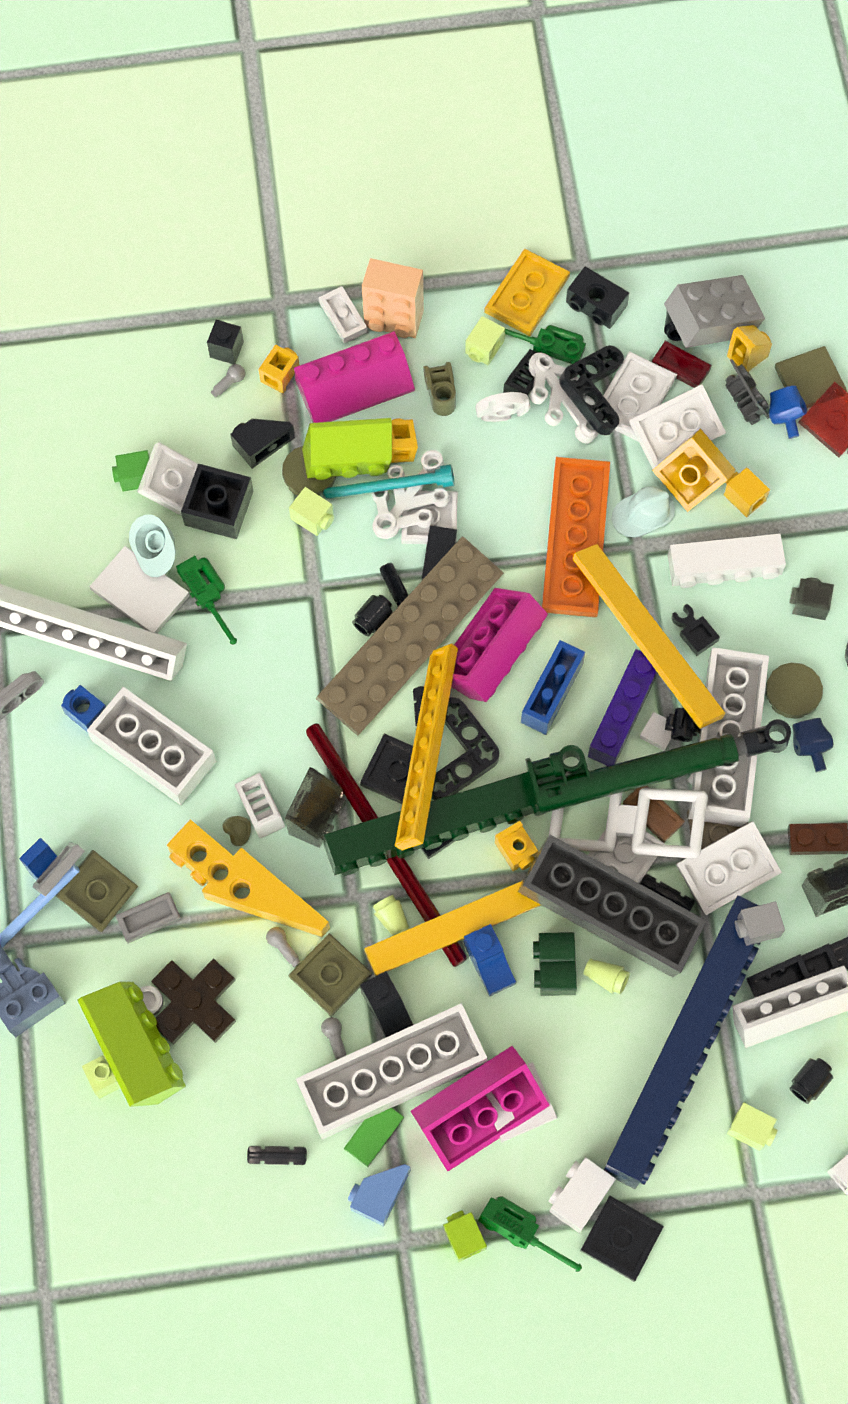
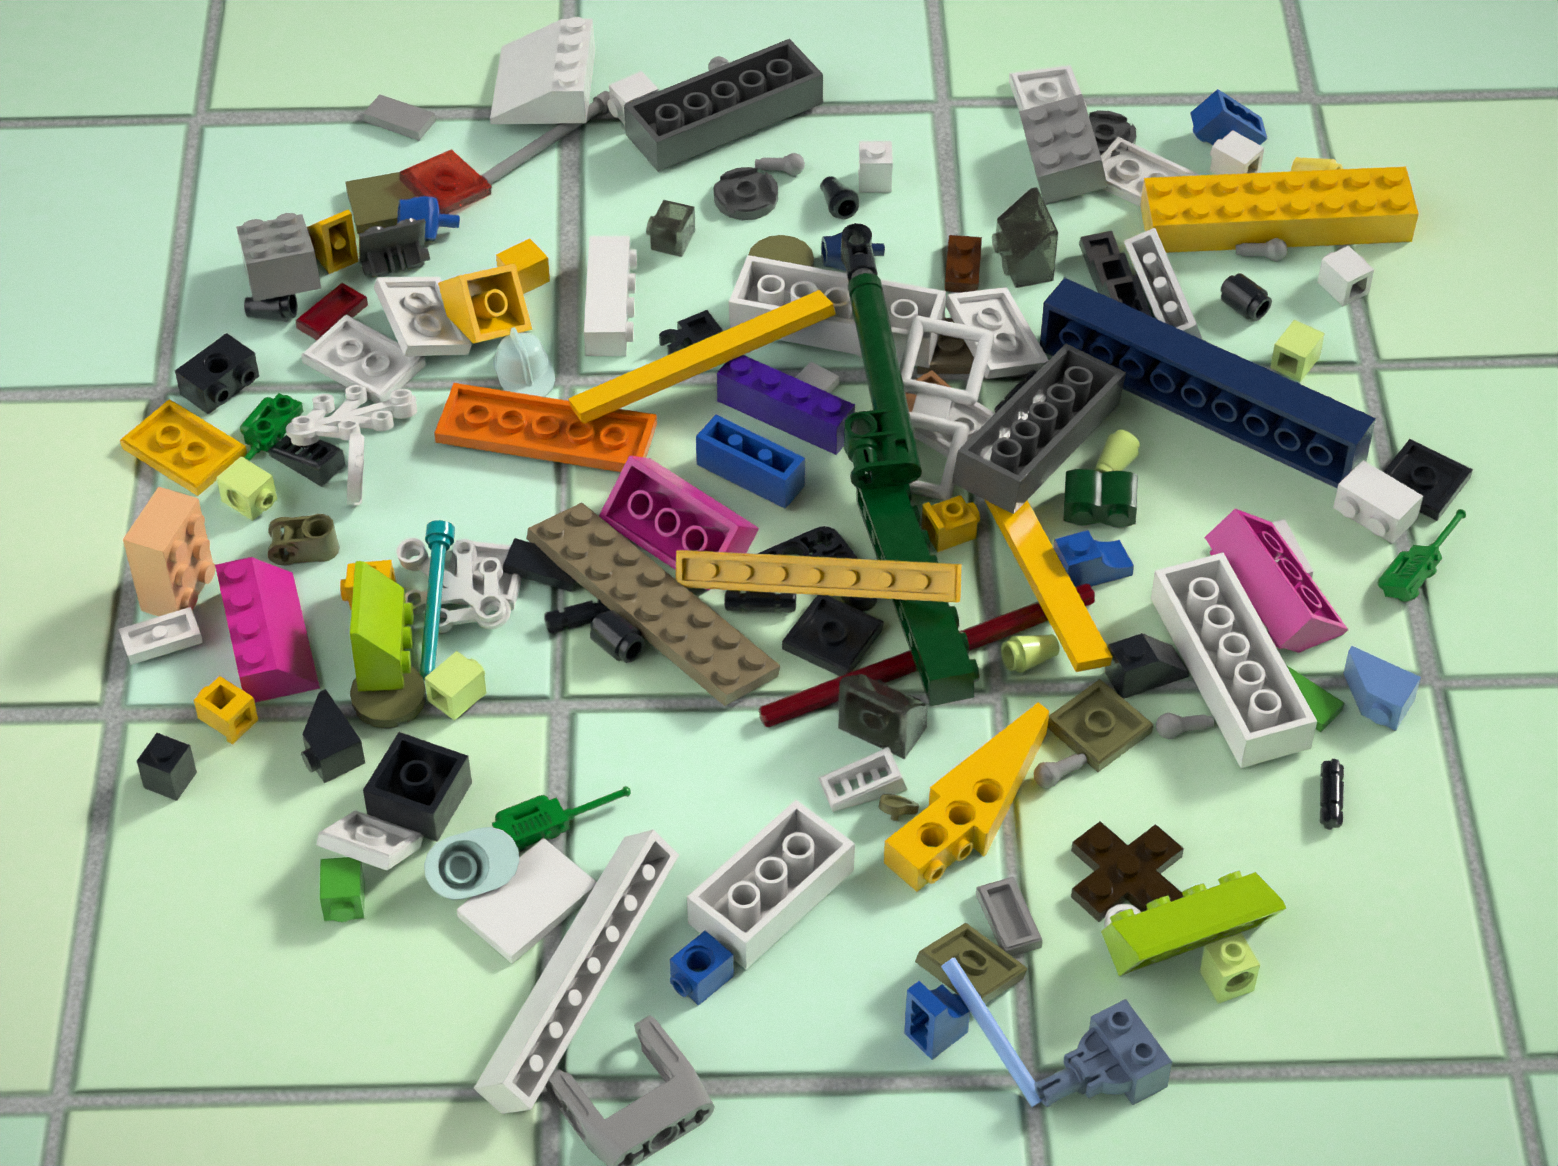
camera: 85 degrees left, 20 degrees down
light grey tile [33,842,85,897] -> none
light grey piece [210,364,246,398] -> none
lime brick [443,1210,487,1263] -> none
black beam [559,345,624,435] -> none
black gear [665,708,701,742] -> none
light grey brick [735,901,785,946] -> none

